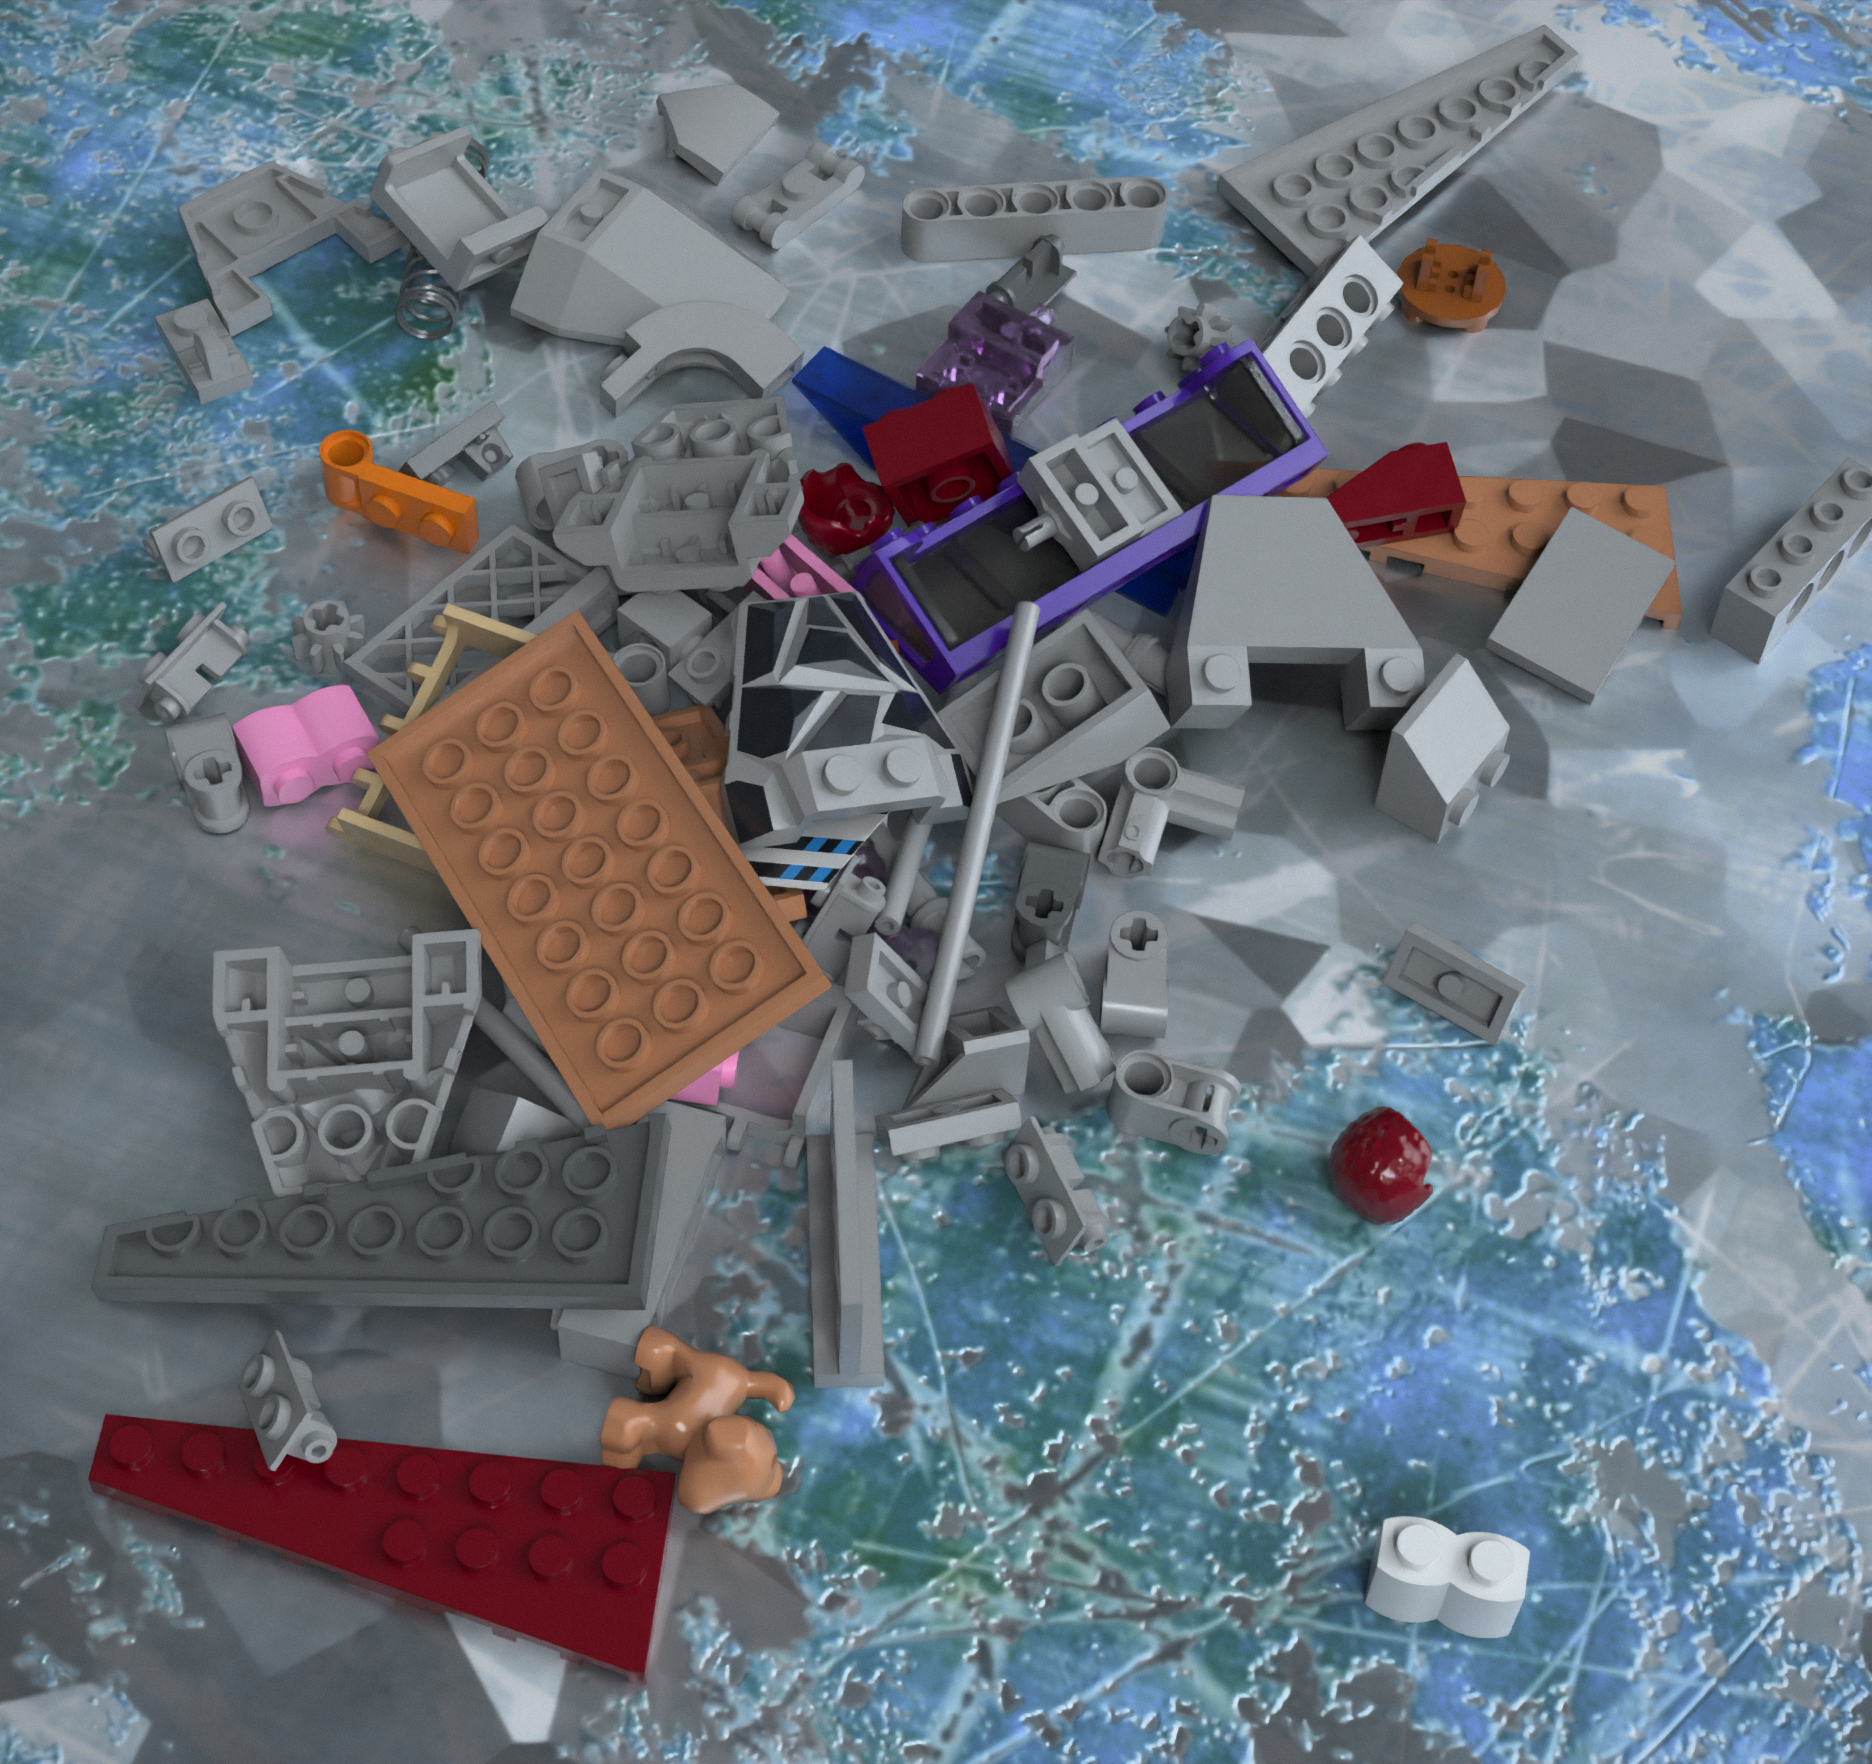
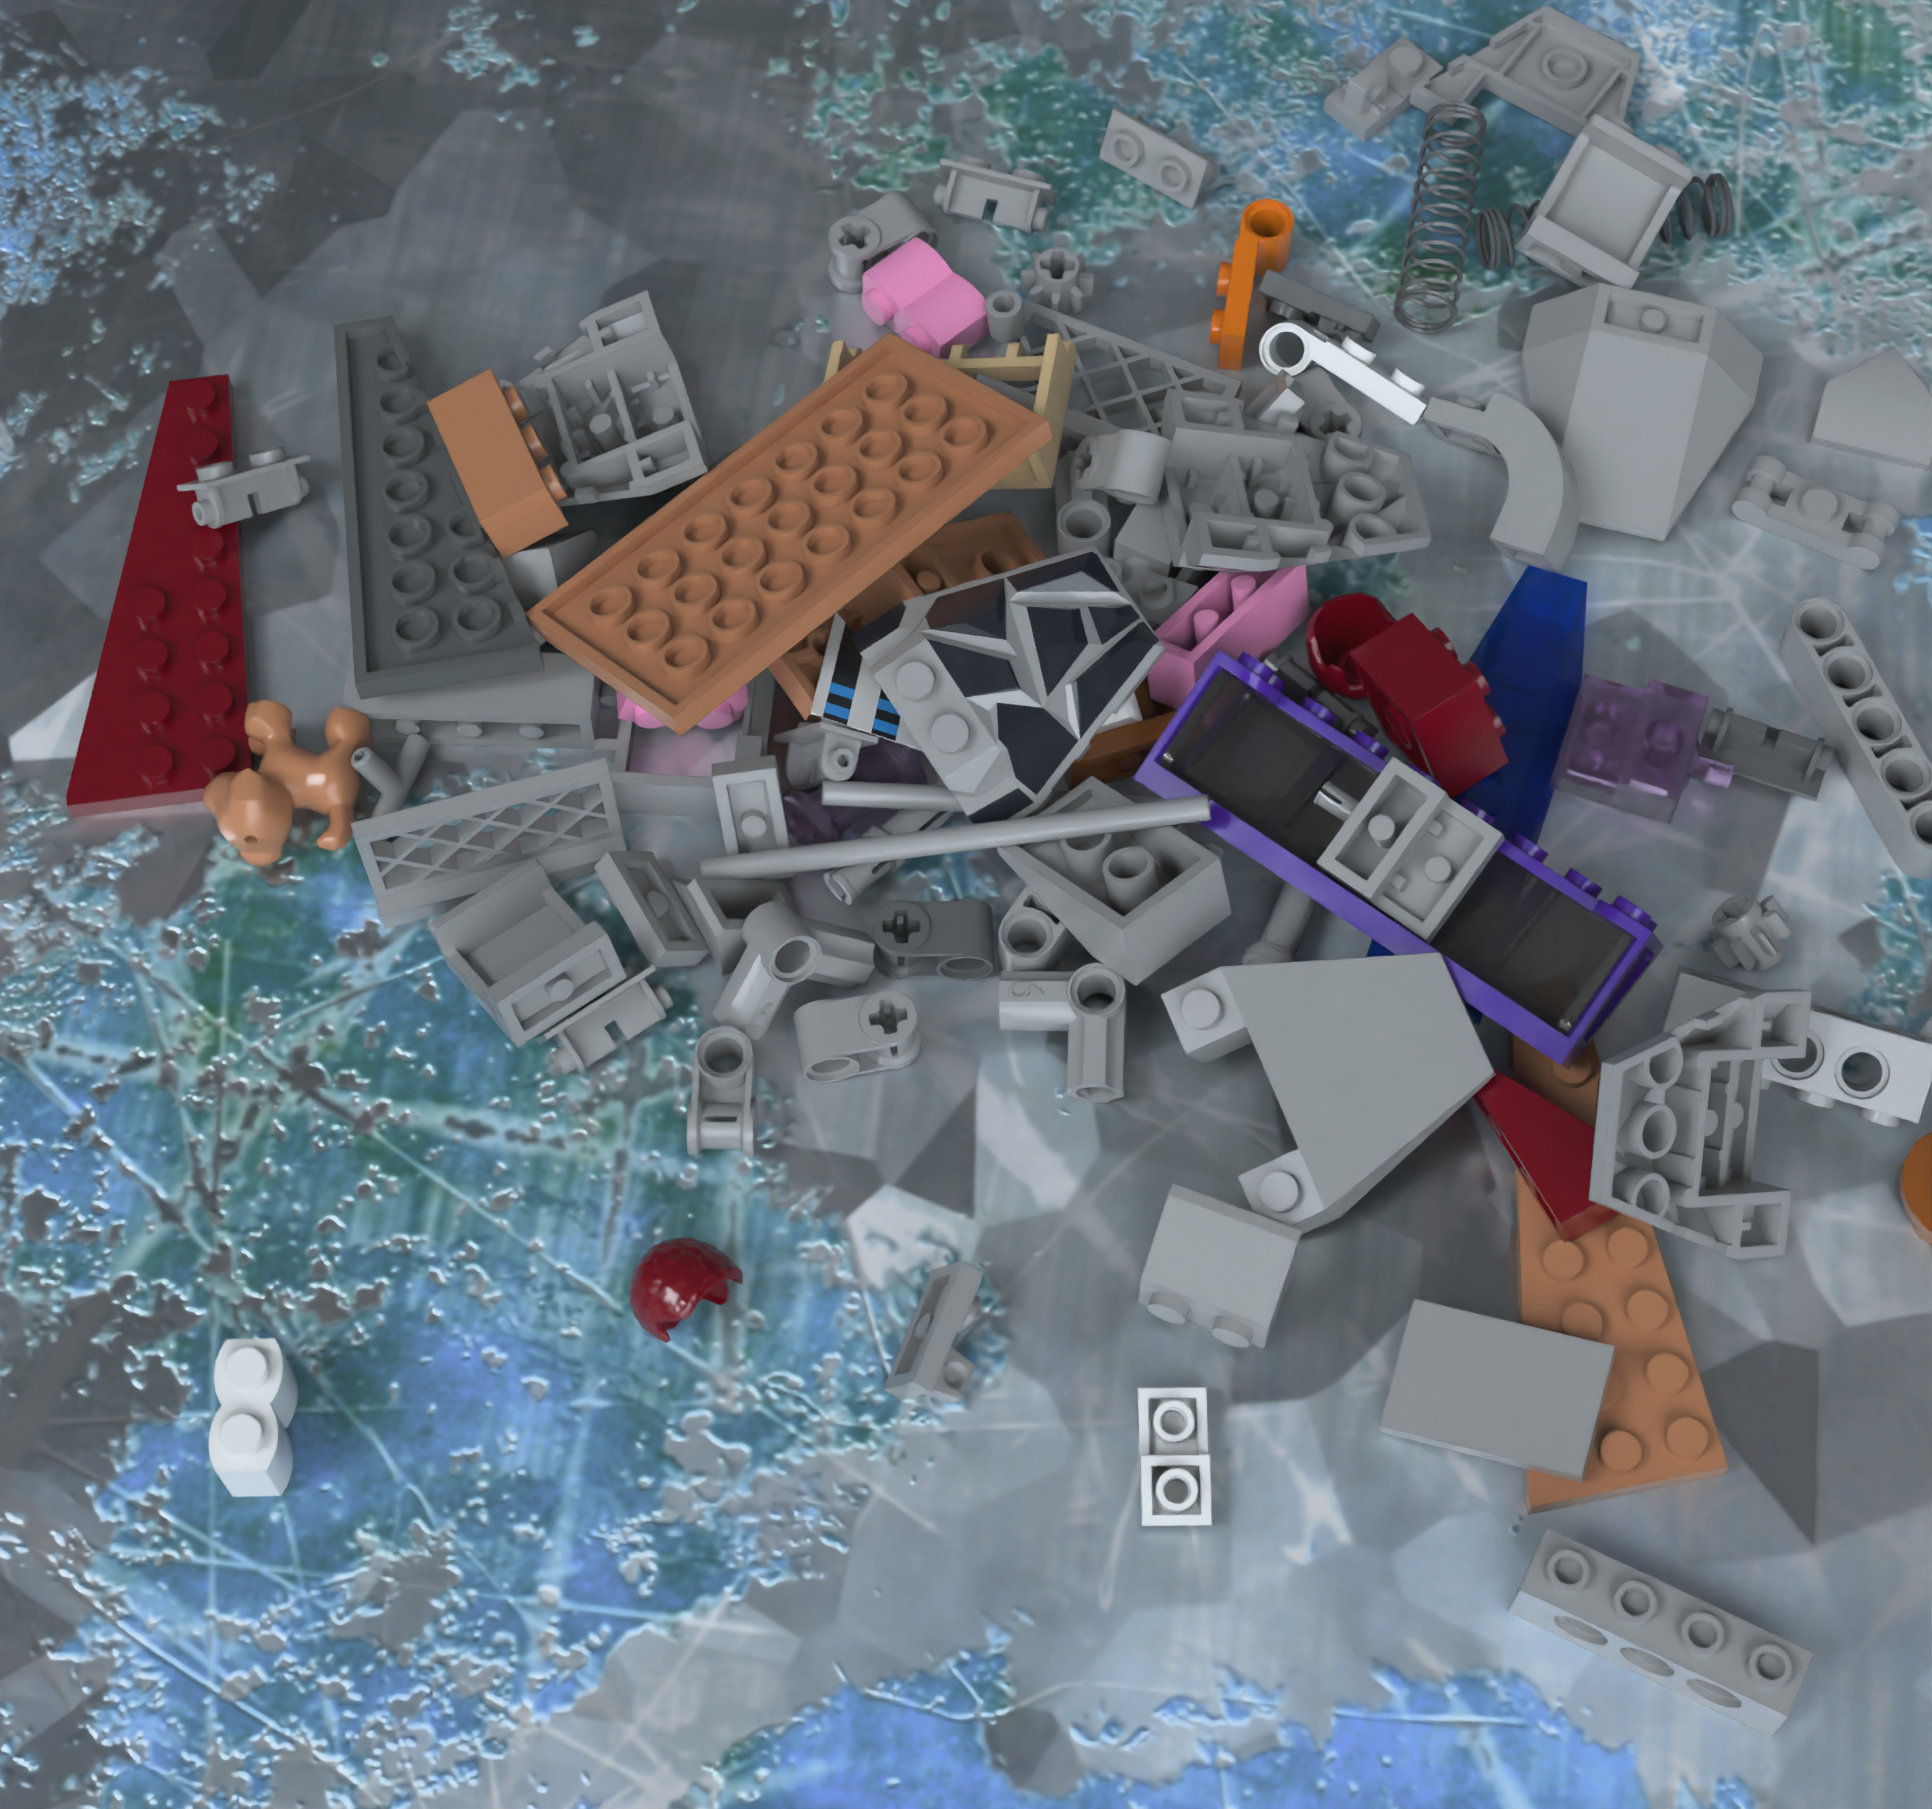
camera: 80 degrees right, 10 degrees up
none -> light grey piece [351,733,431,842]
none -> nougat brick [427,368,569,559]
none -> light grey panel [429,859,627,1048]
none -> light grey piece [985,290,1025,342]
none -> light grey piece [1070,429,1172,505]
none -> white slope [1137,1387,1212,1526]
none -> white plate [1259,320,1430,425]
none -> dark grey piece [1393,101,1487,334]
none -> light grey wedge [1589,989,1812,1260]

